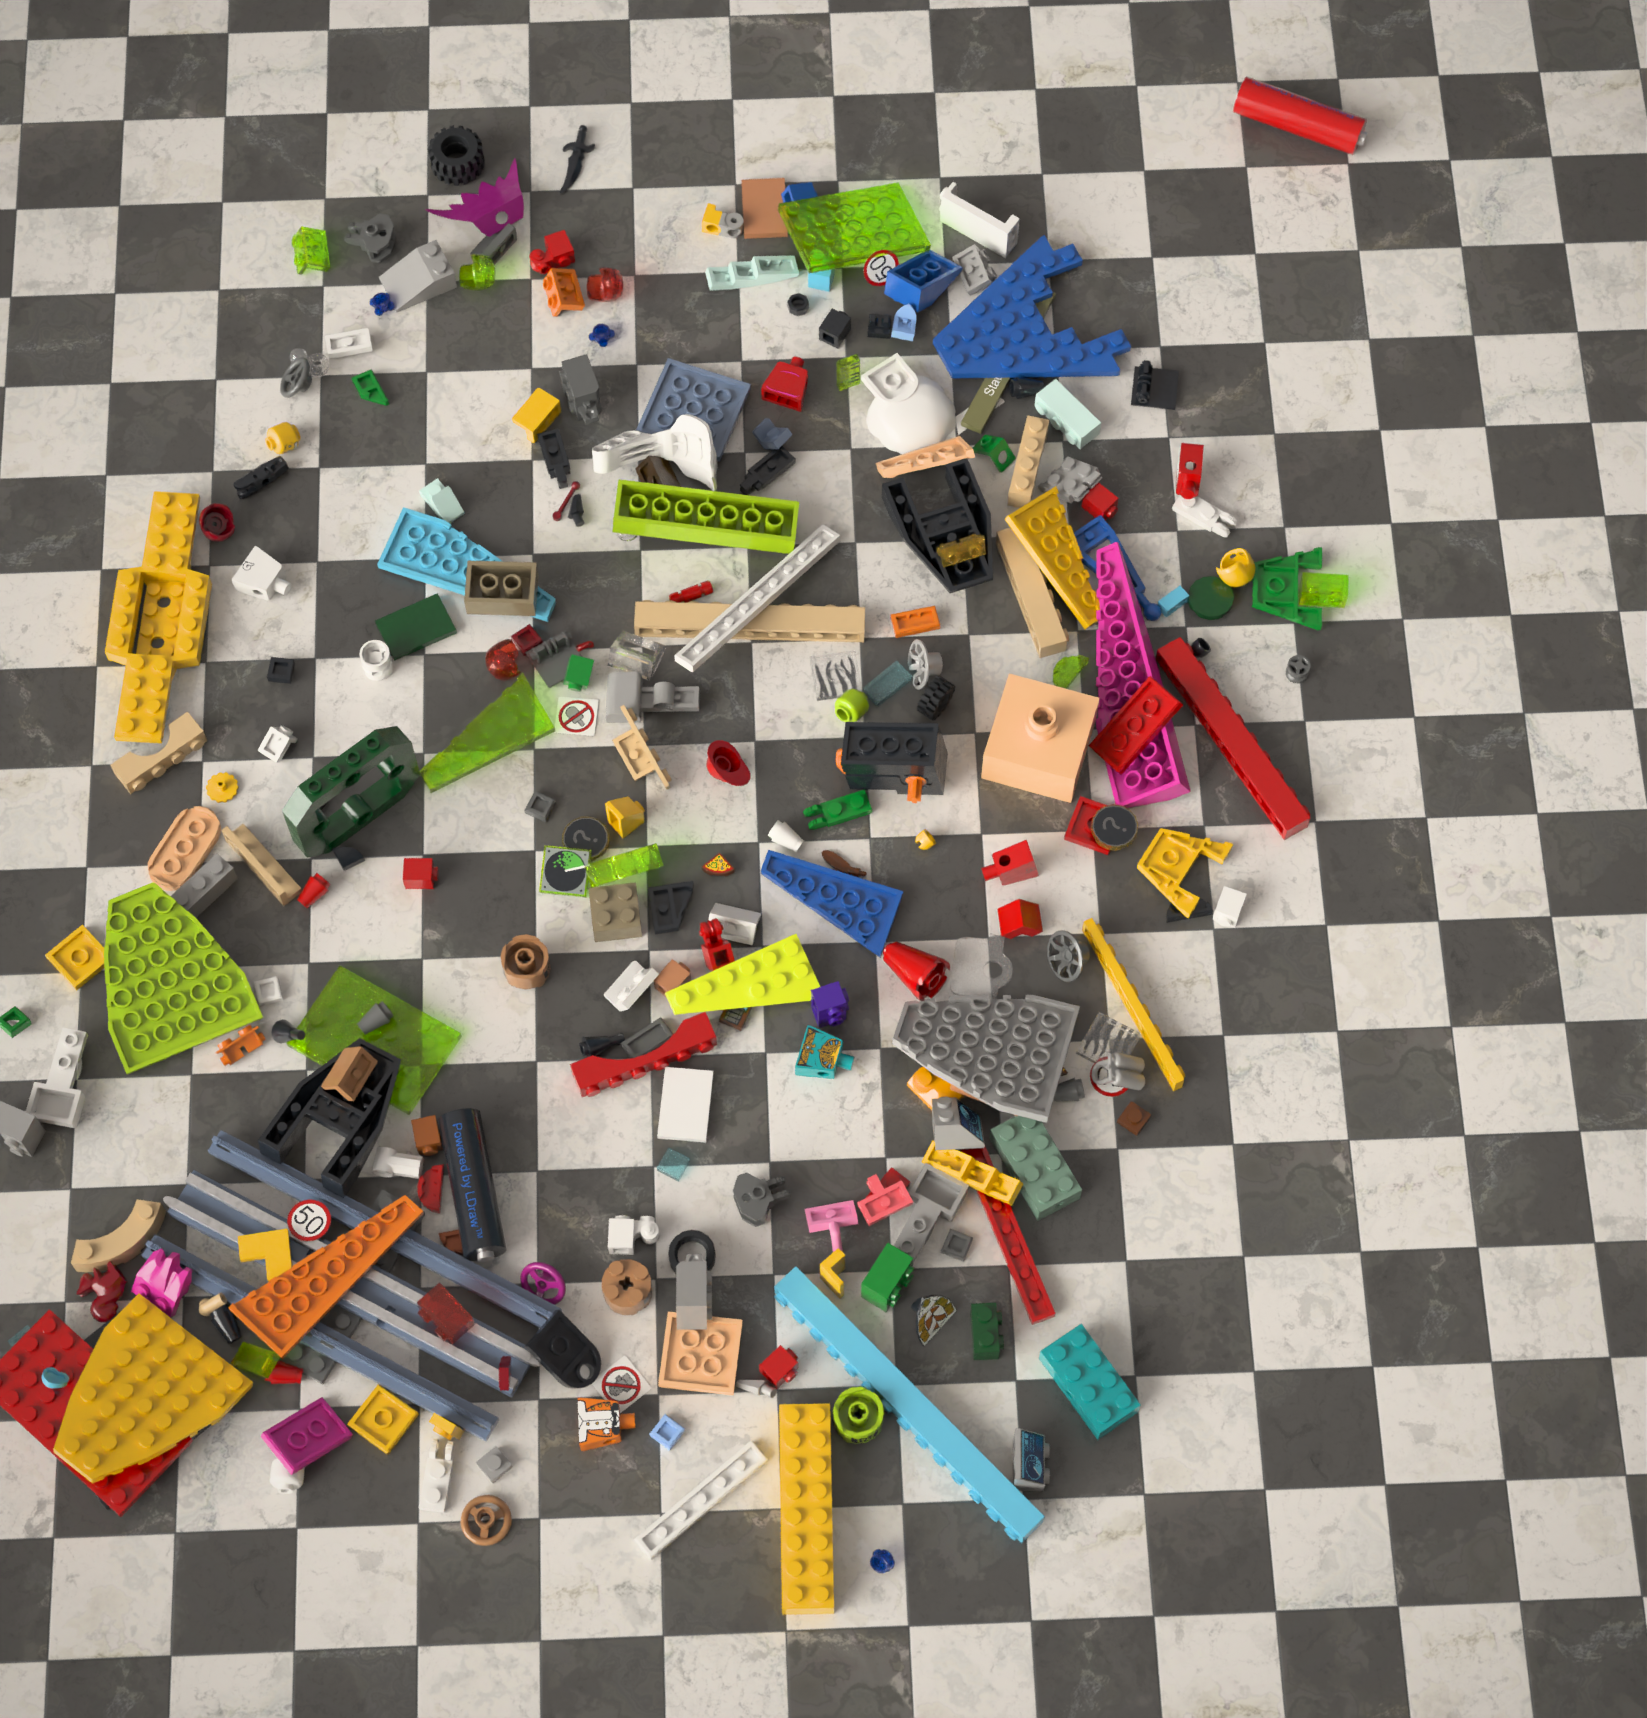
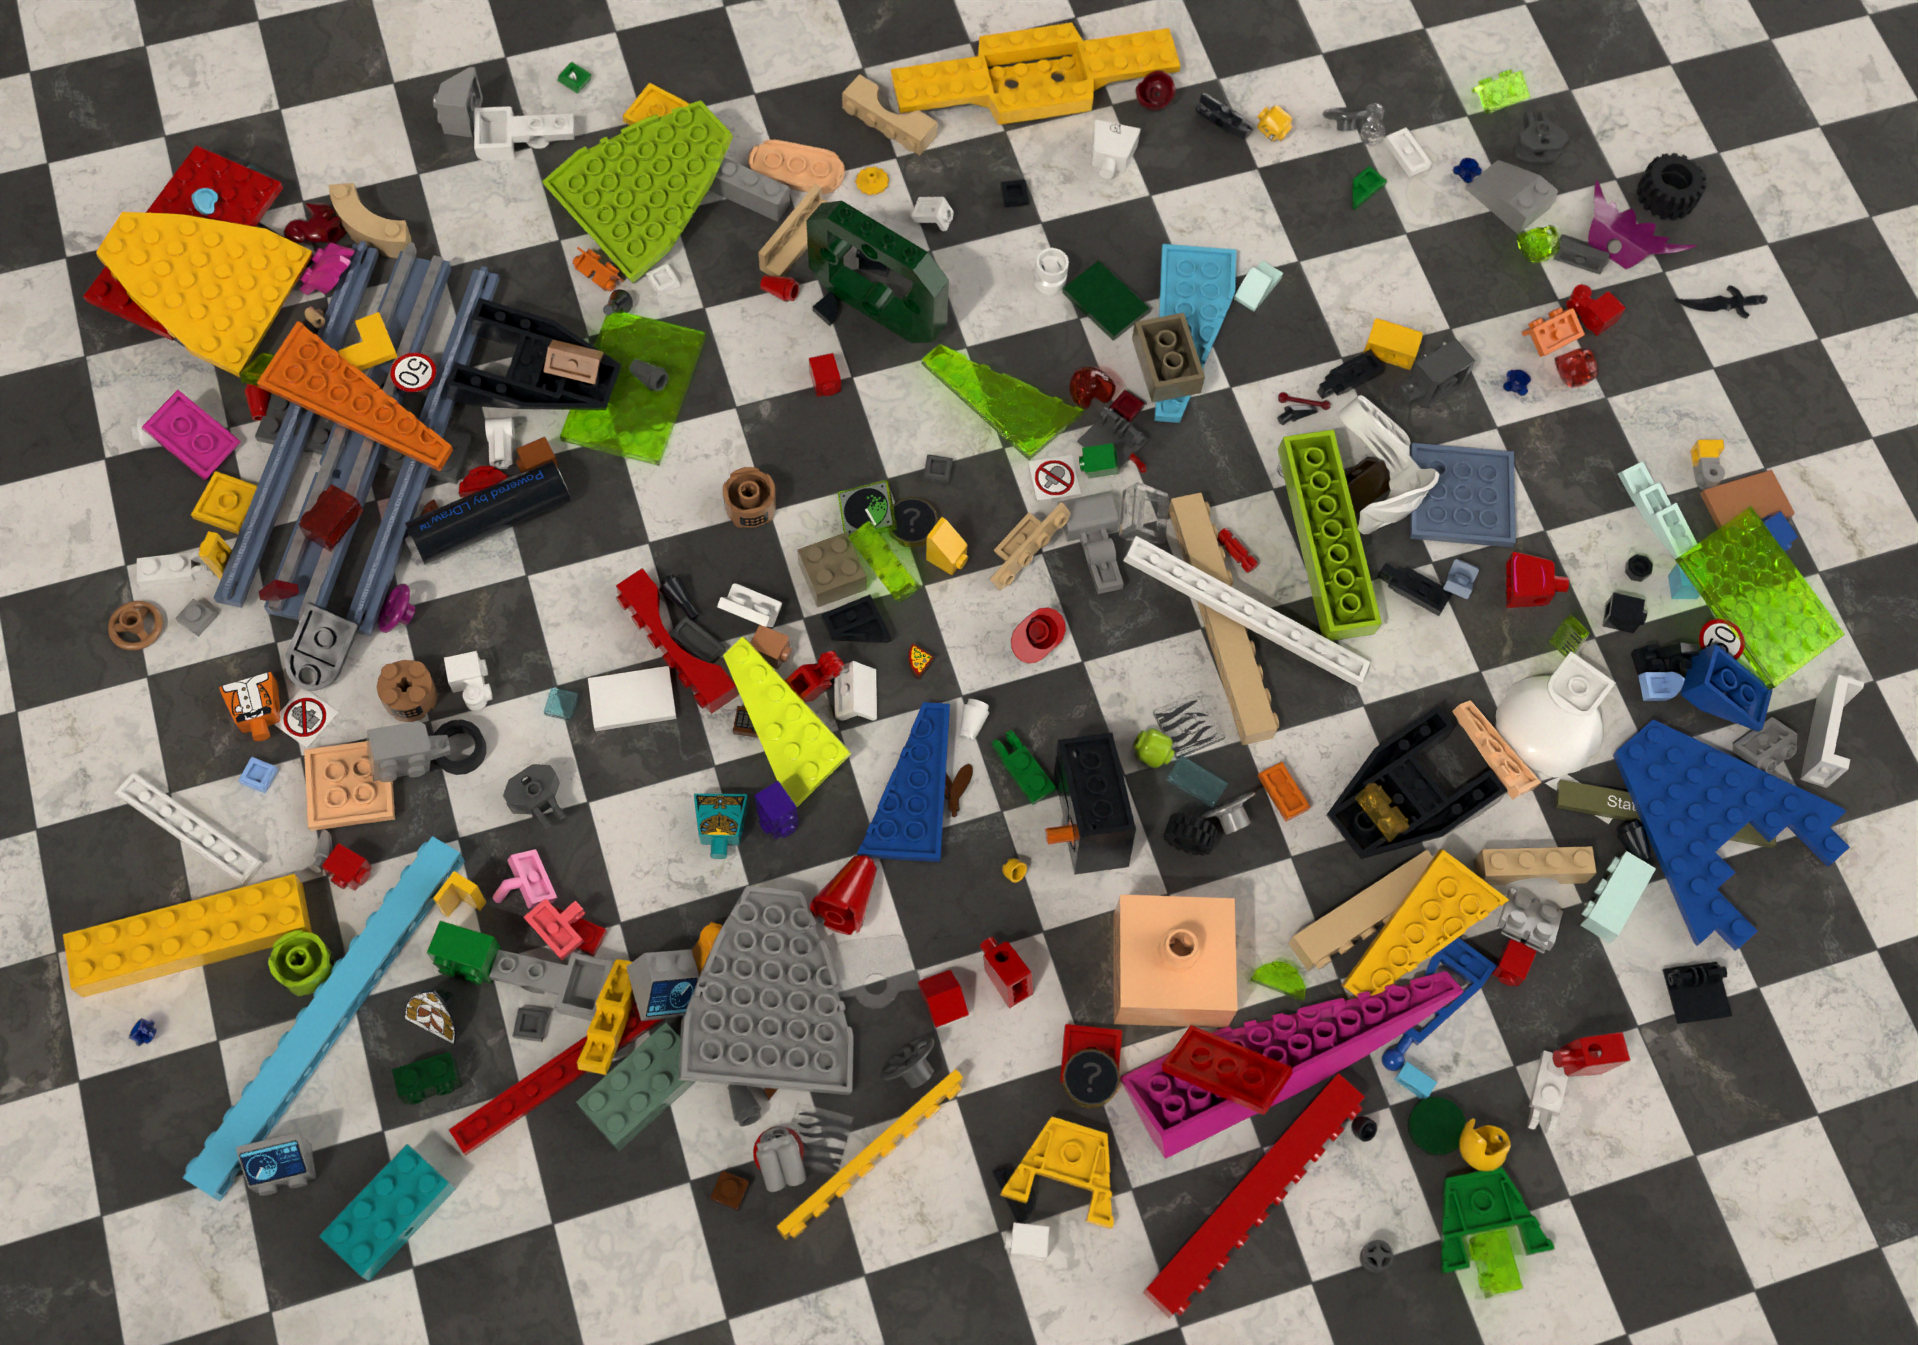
camera: 70 degrees right, 0 degrees up
green bracket [972,435,1016,473] -> none
none -> black tile [1659,642,1699,672]

